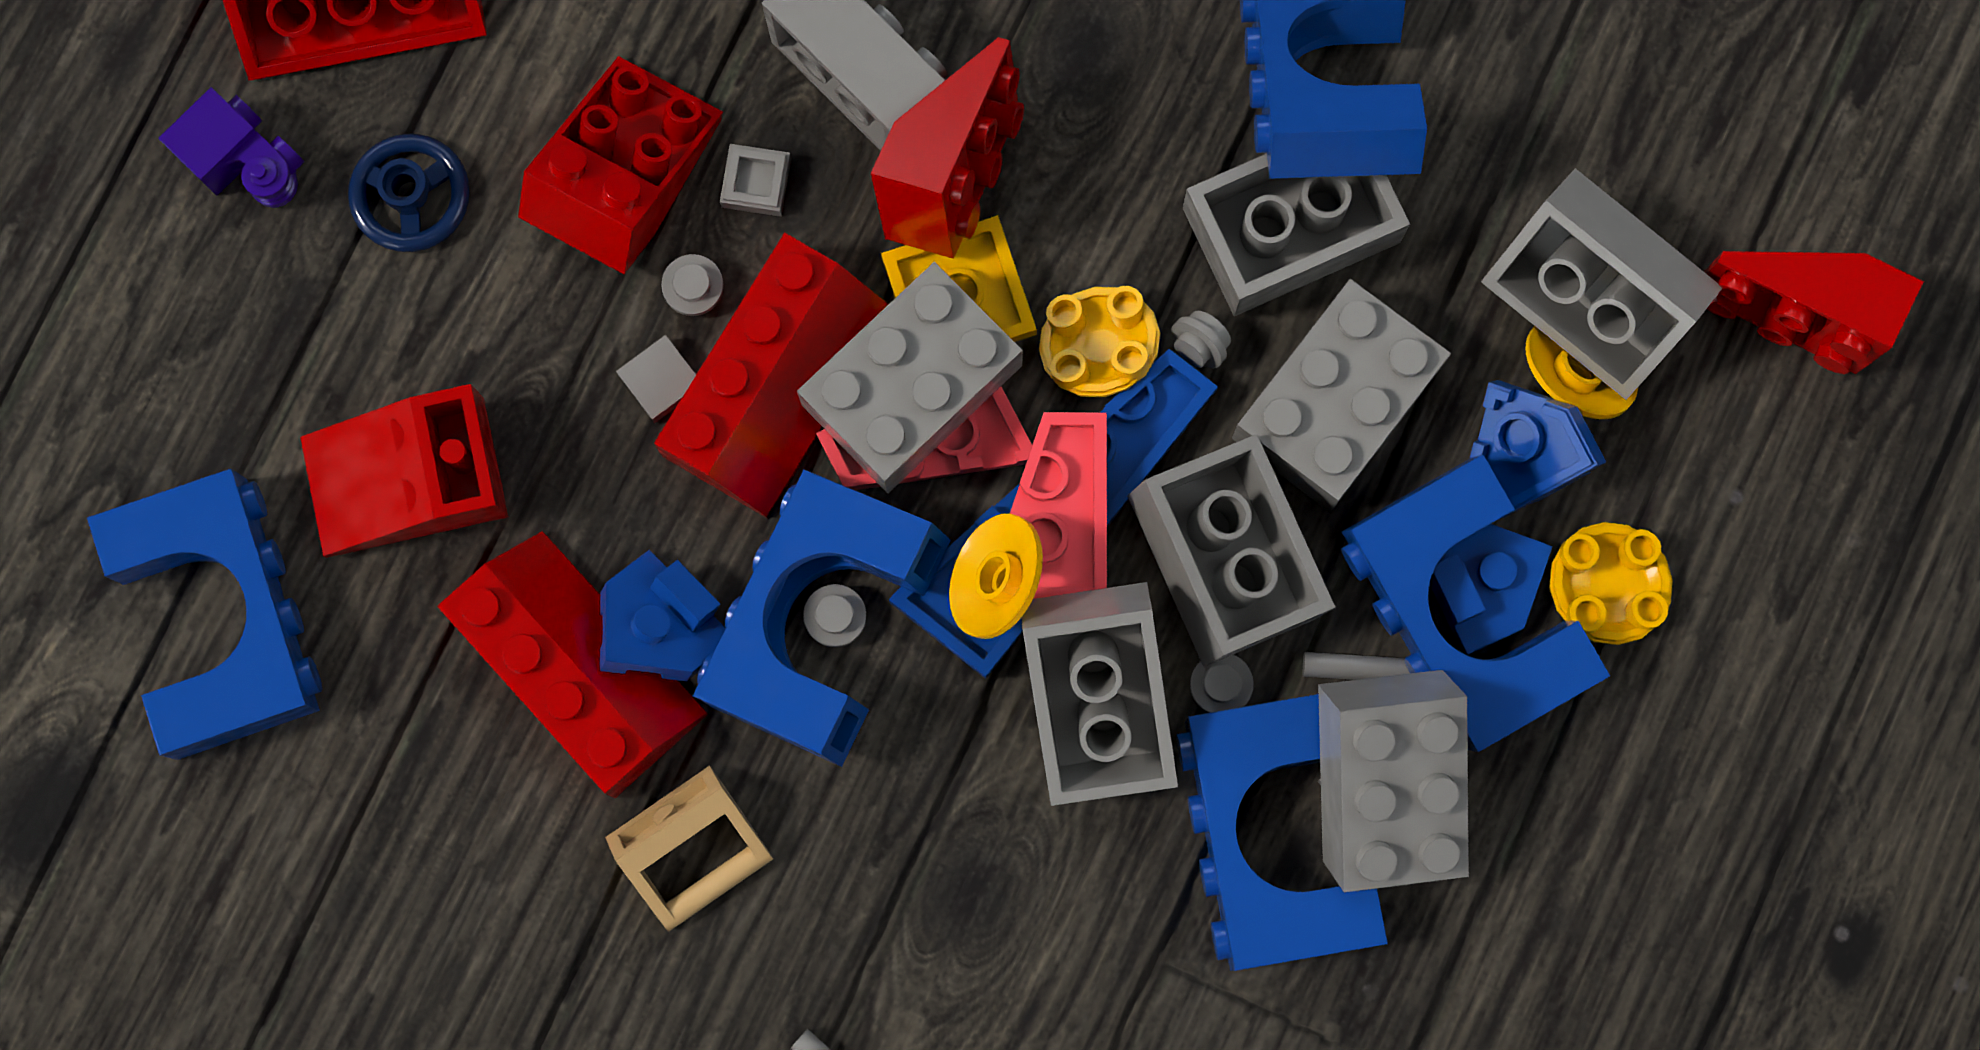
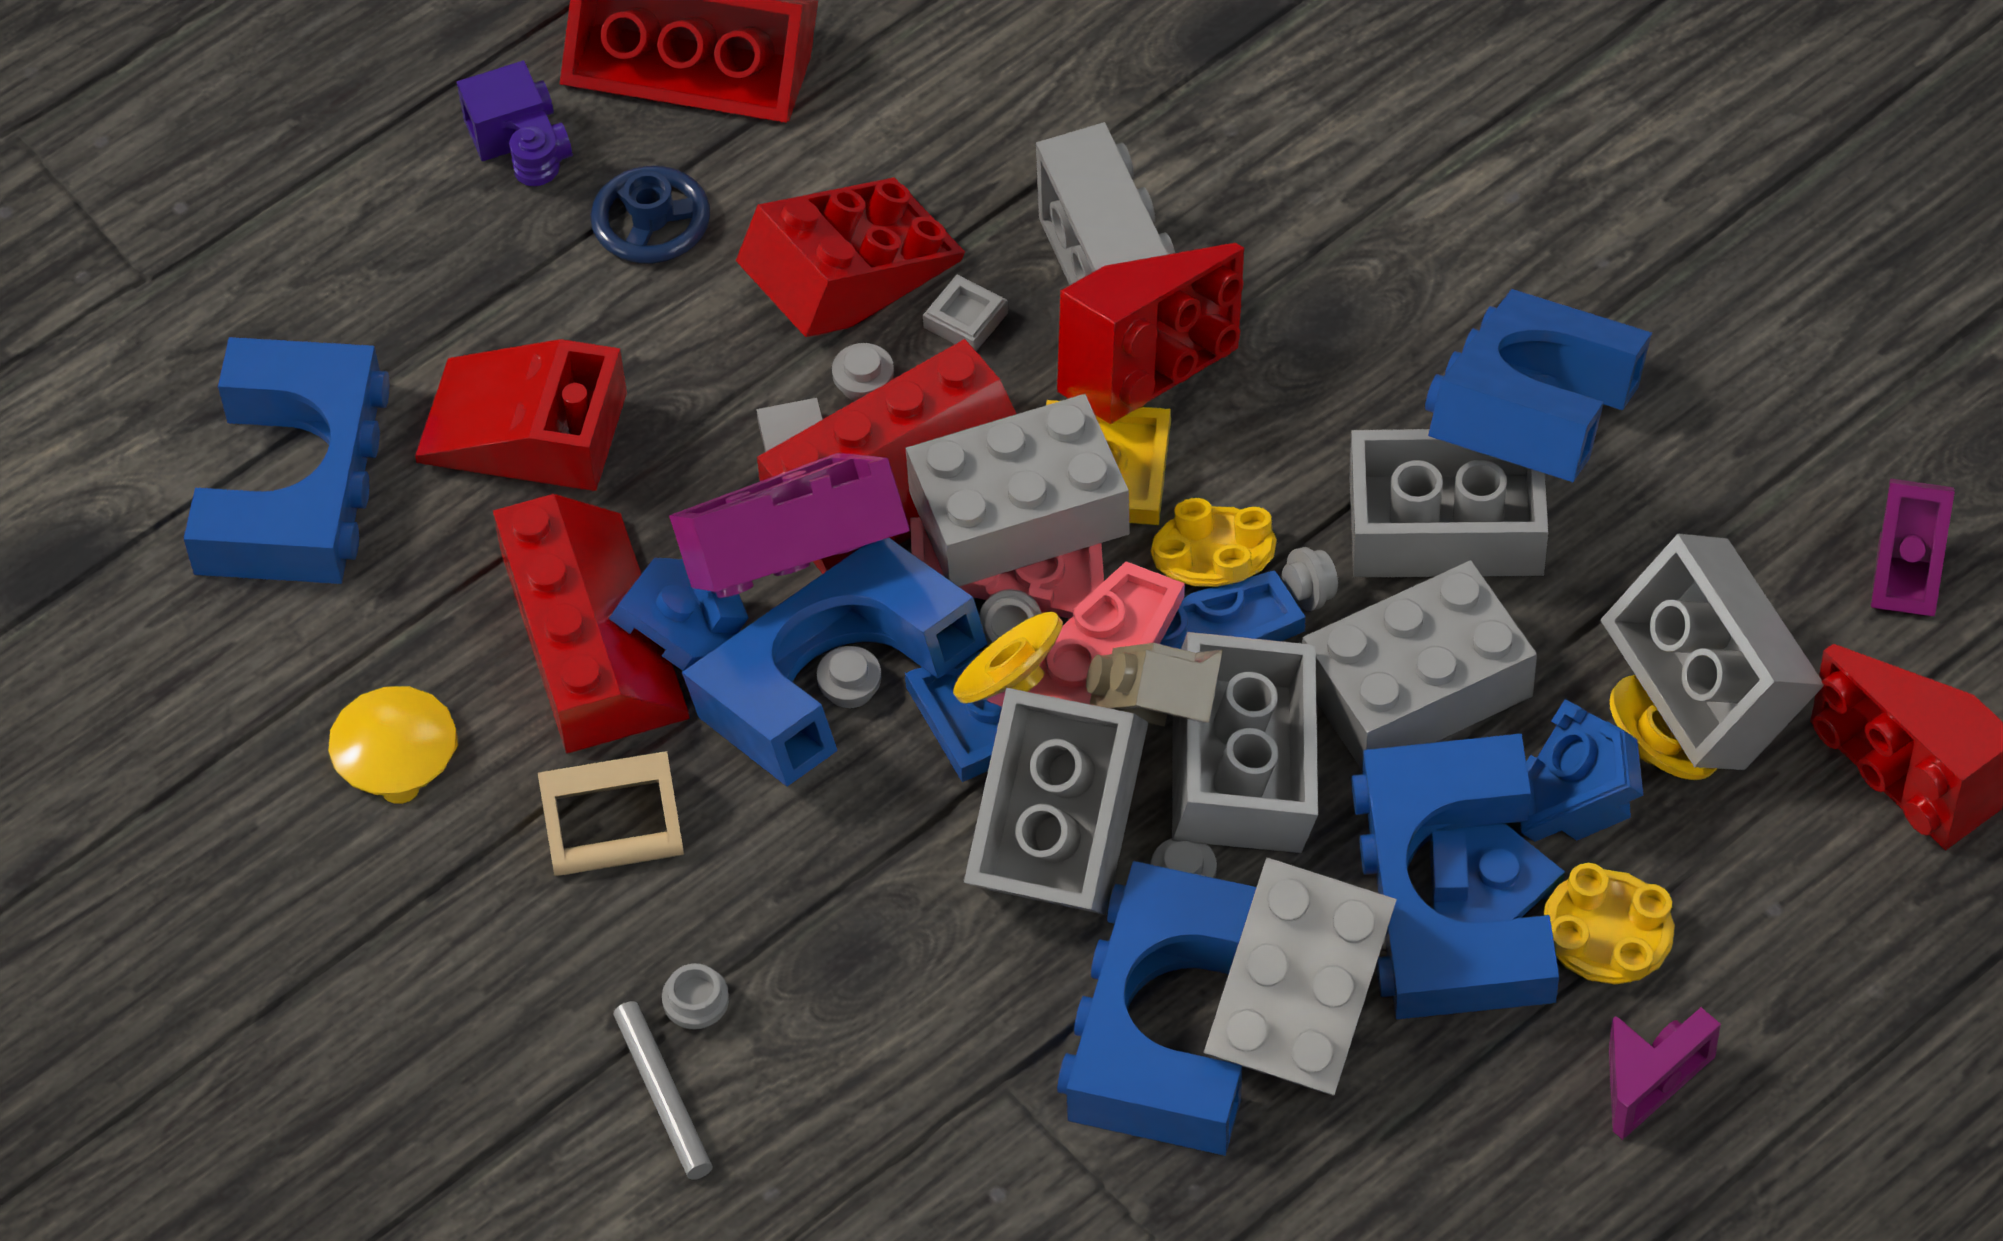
camera: 25 degrees right, 25 degrees down
none -> yellow dish [328,686,458,804]
none -> light grey plate [662,963,729,1029]
none -> magenta wedge [669,453,910,598]
none -> light grey plate [979,589,1041,645]
none -> dark tan window [1086,643,1223,727]
none -> magenta slope [1609,1007,1721,1140]
none -> magenta slope [1871,478,1955,617]

